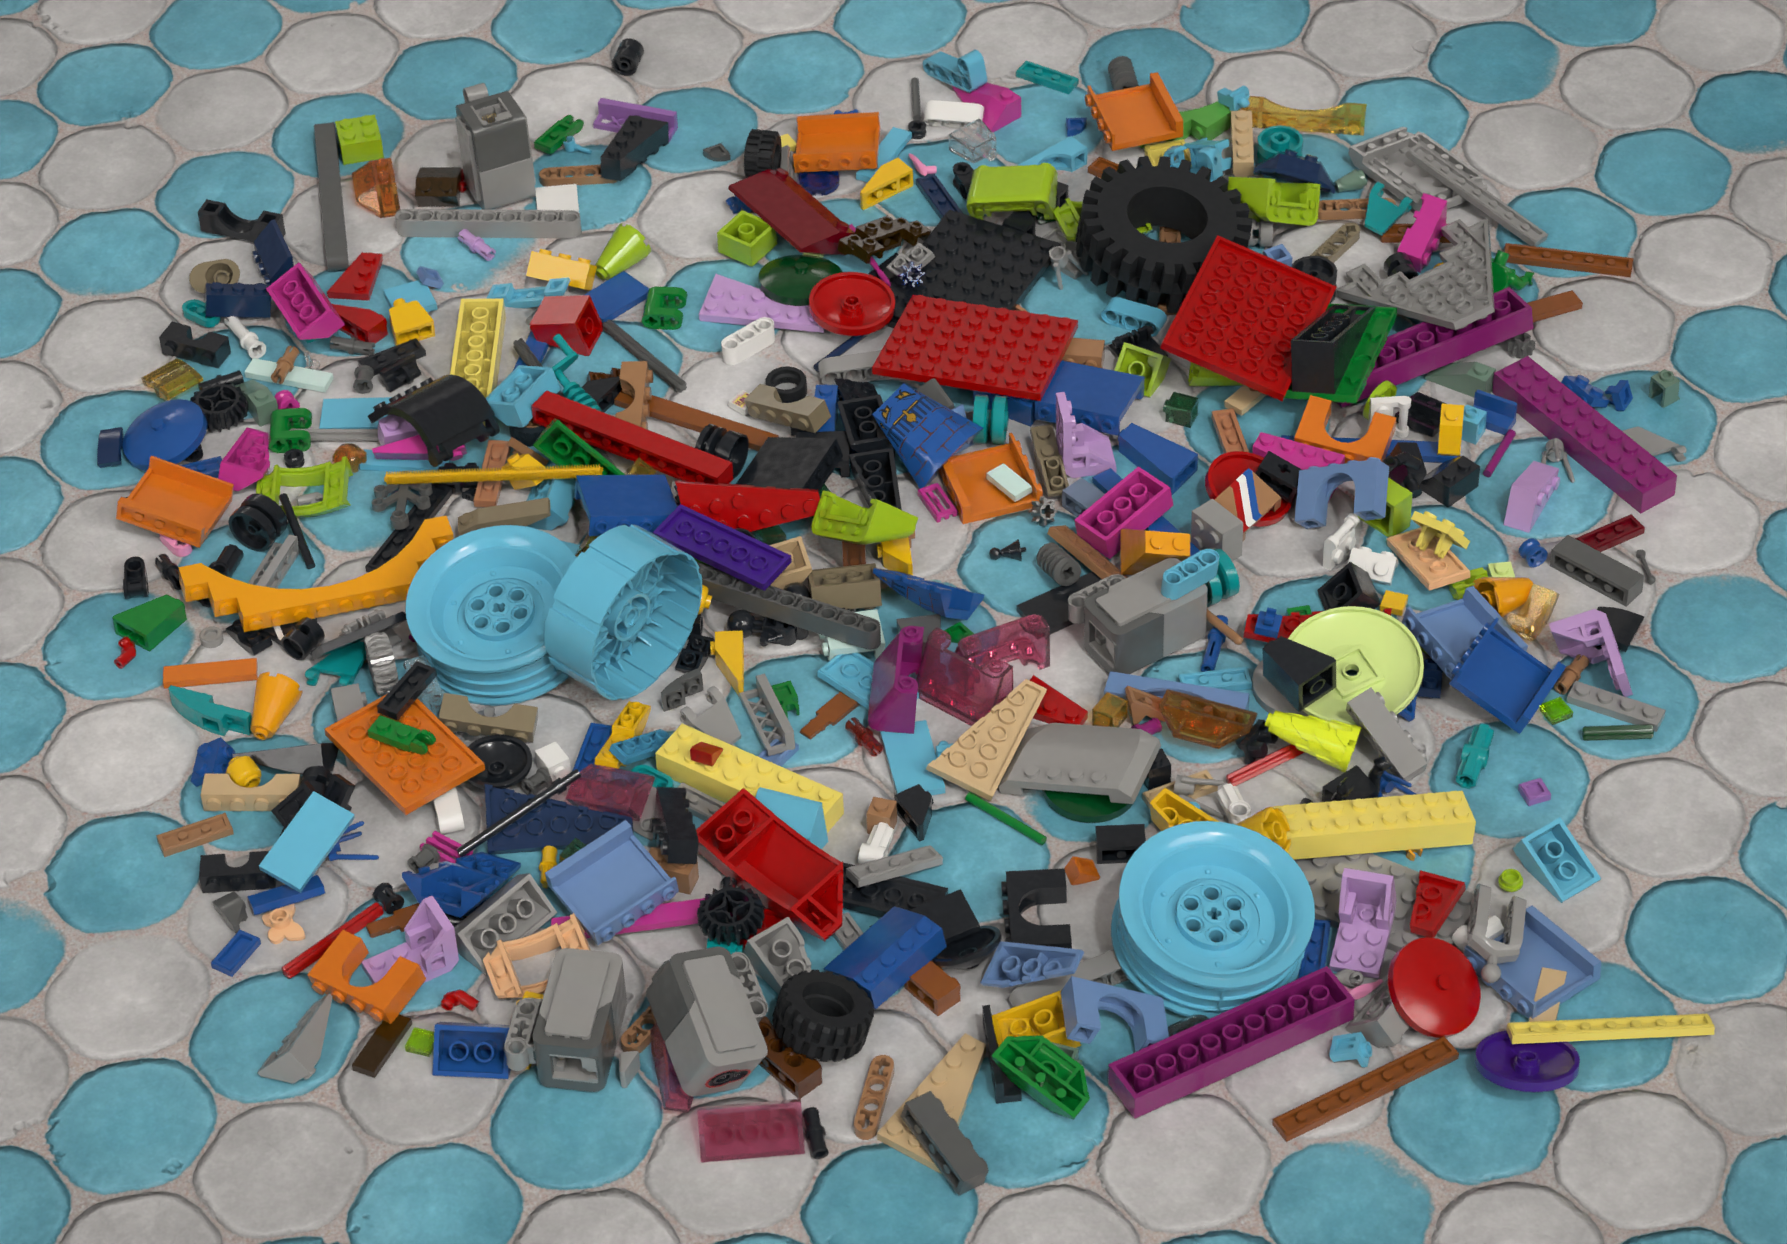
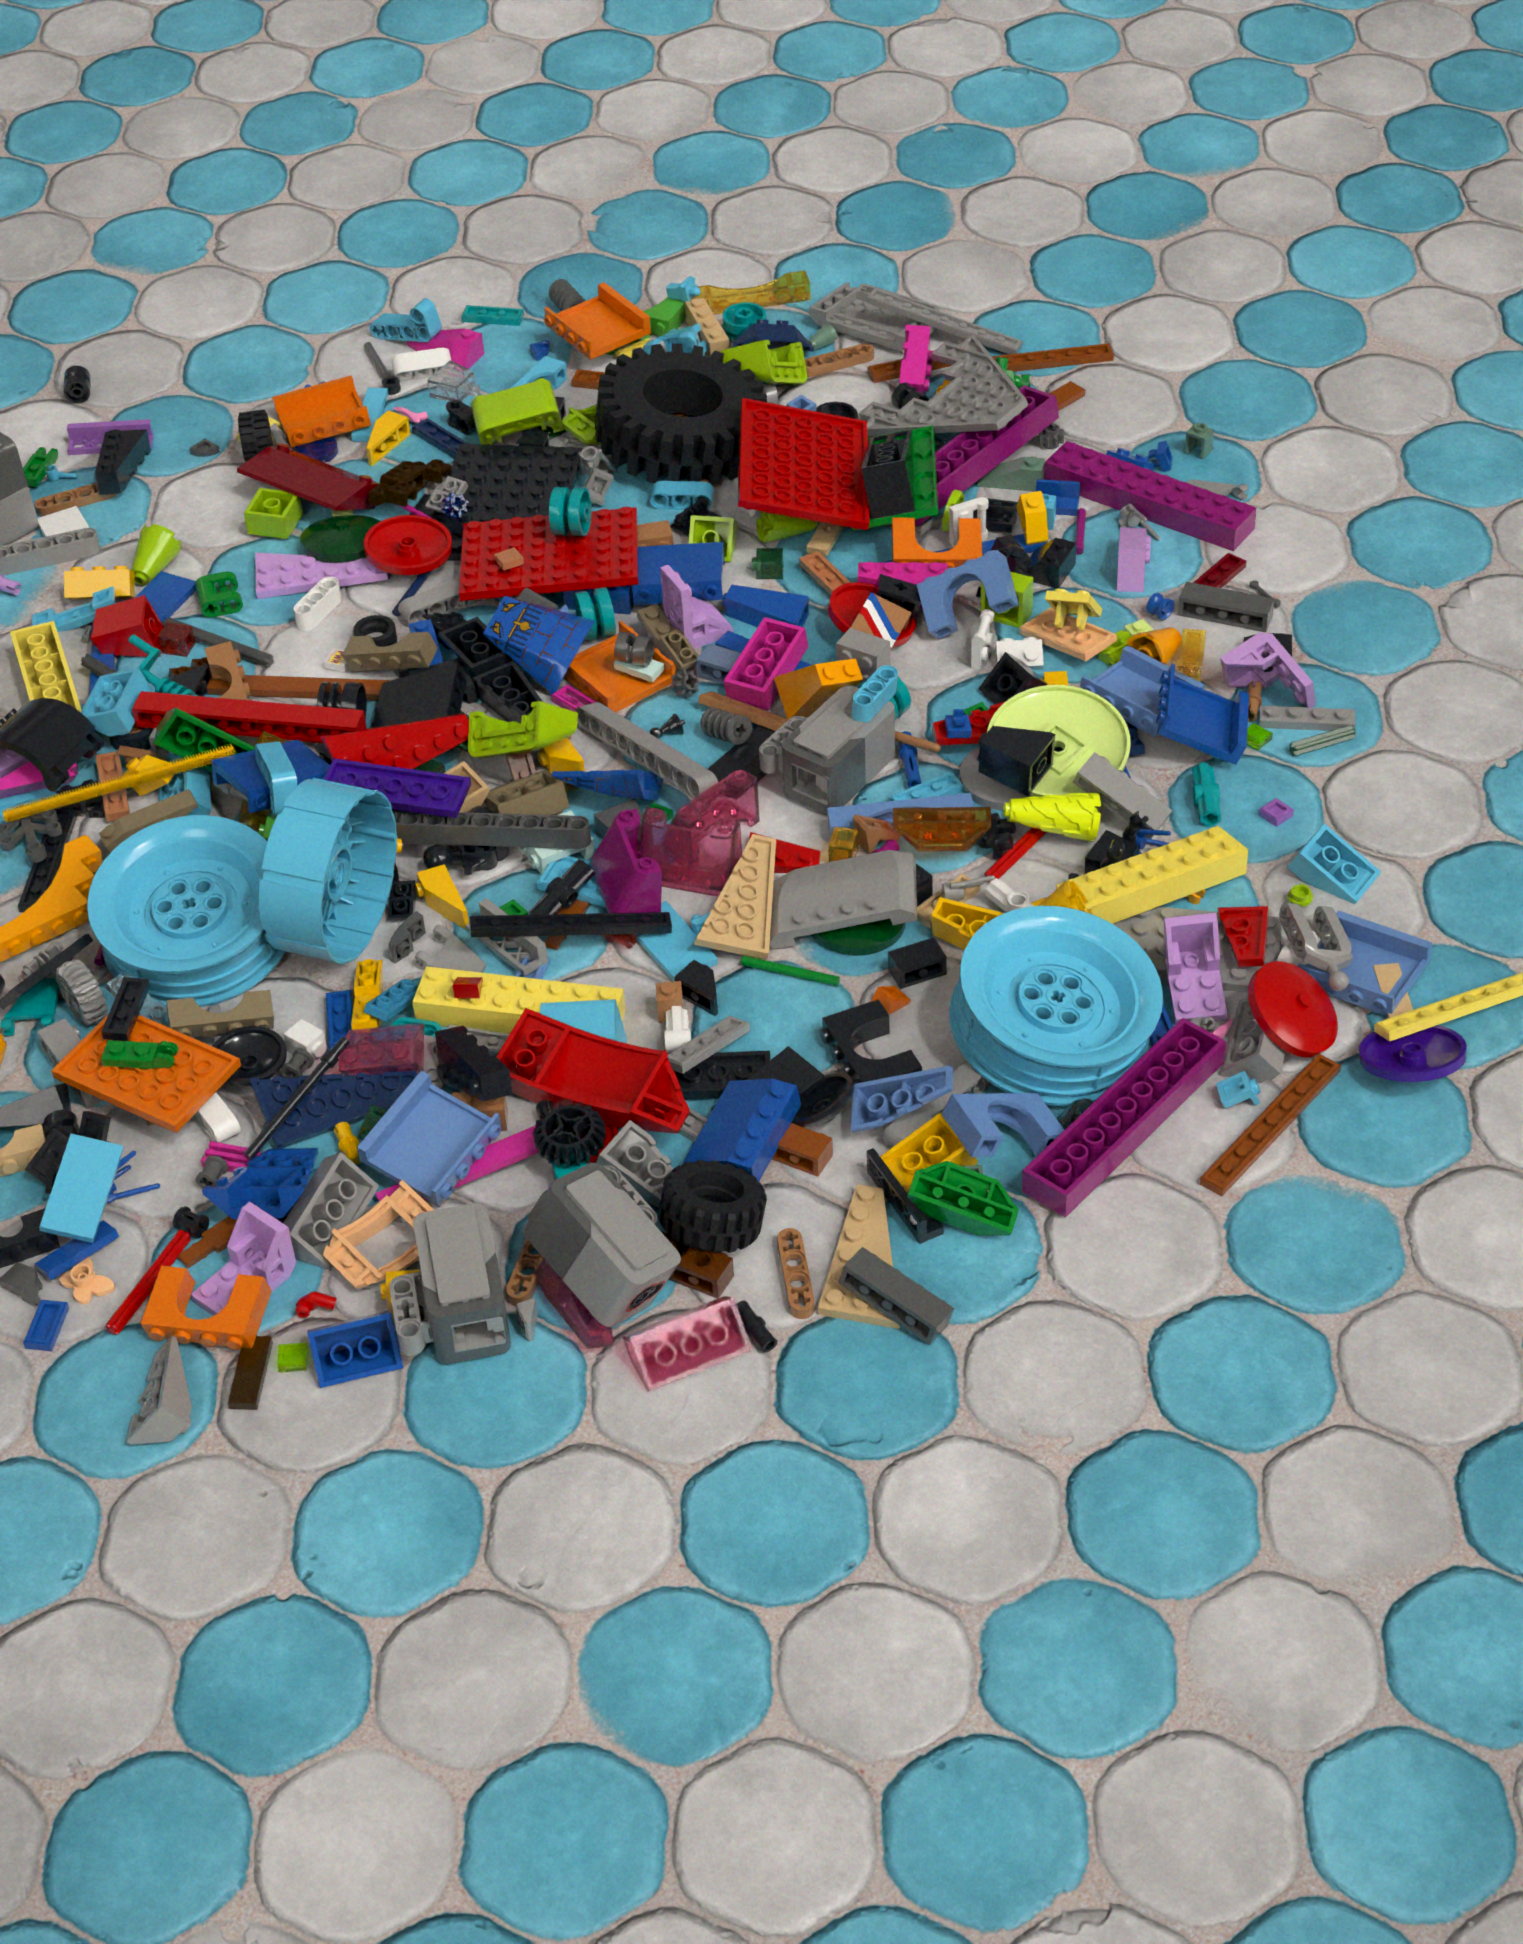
camera: 20 degrees left, 0 degrees up
blue tile [726,195,753,214] -> none
dark tan beam [1310,223,1360,263] -> none
teal flag [1364,182,1413,236] -> none
none -> clear red brick [158,622,195,657]
none -> medium azure beam [255,741,297,816]
none -> black tile [469,912,672,937]
none -> nougat tile [494,547,524,571]
none -> black piece [529,859,595,915]
none -> teal wheel [549,487,592,537]
none -> light grey beam [575,702,718,798]
none -> light grey bracket [584,467,613,506]
none -> flat silver wheel [614,631,655,666]

